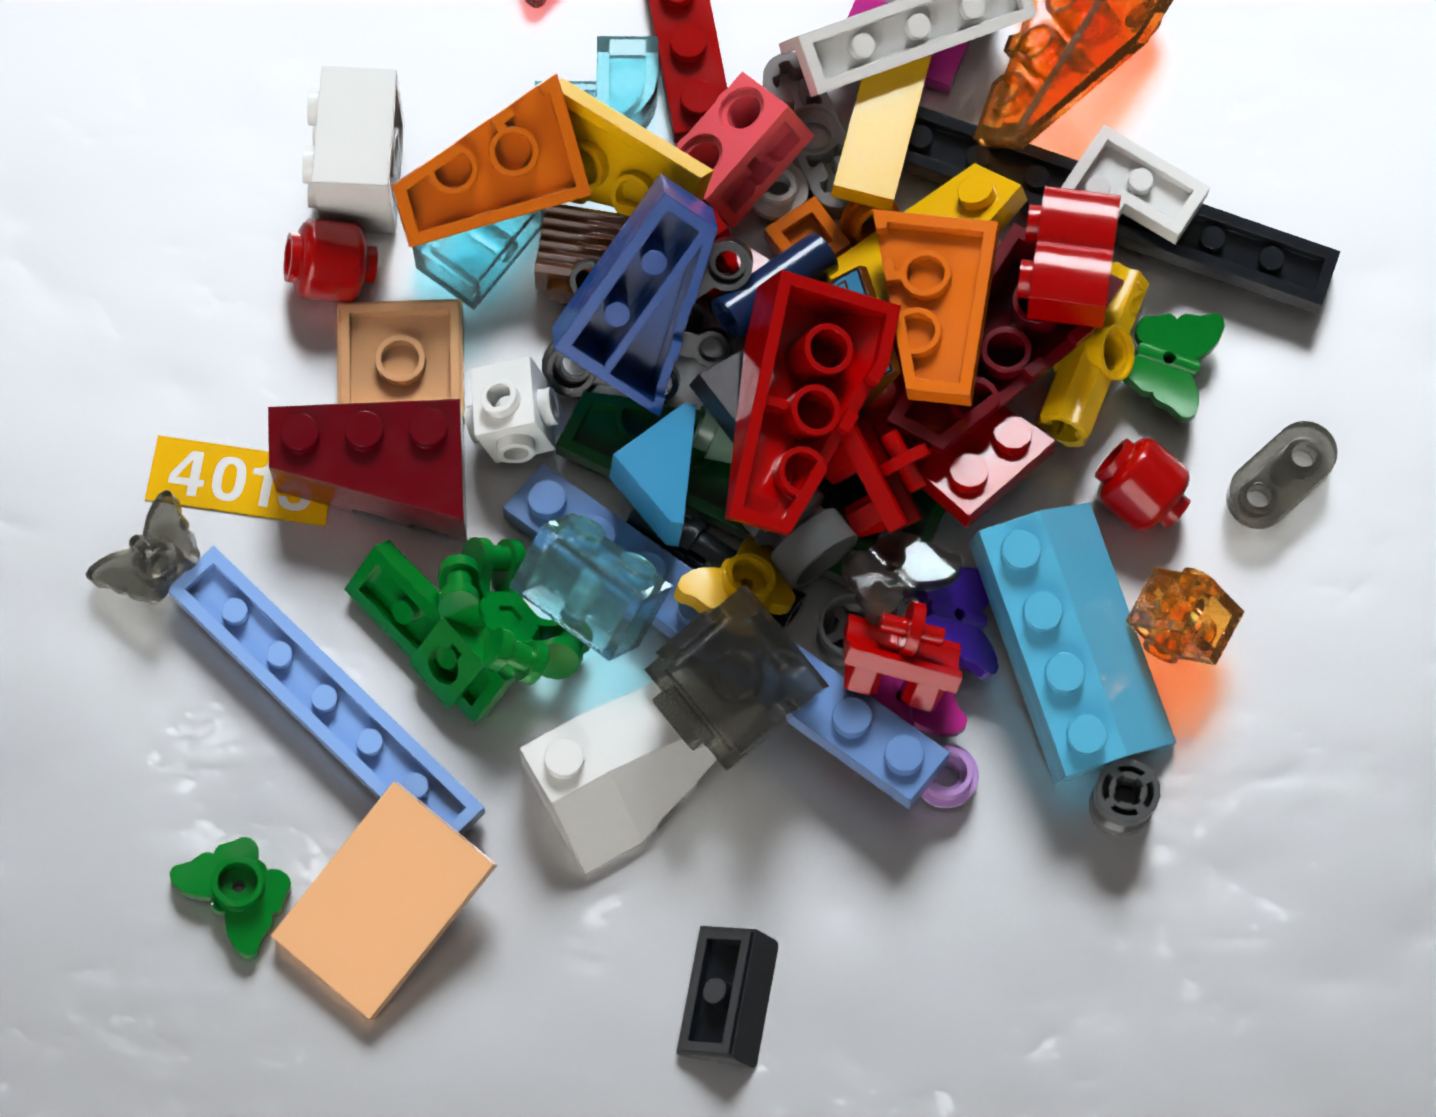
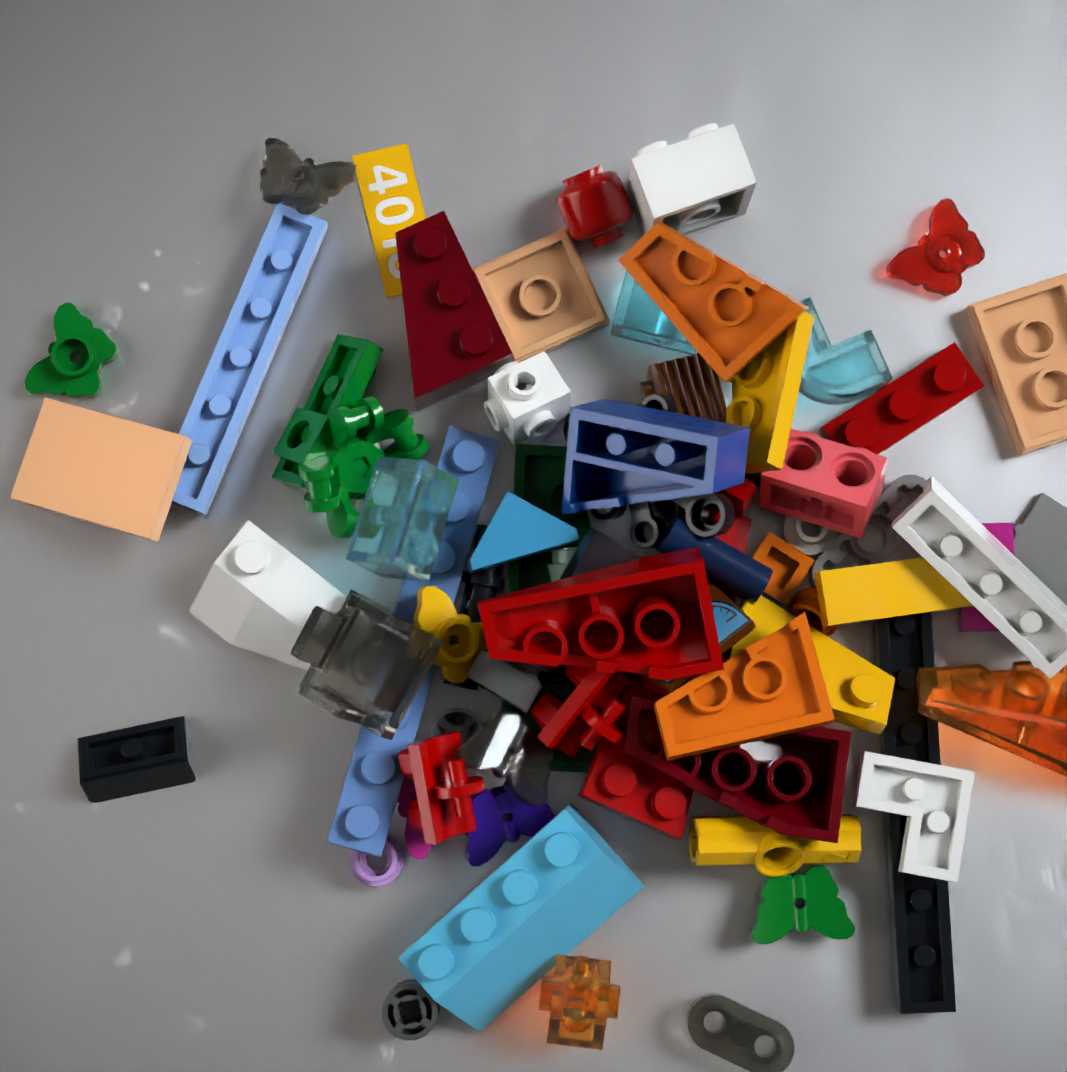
camera: 70 degrees right, 10 degrees up
red brick [1017,186,1121,328] -> none
red head [1095,438,1191,532] -> none

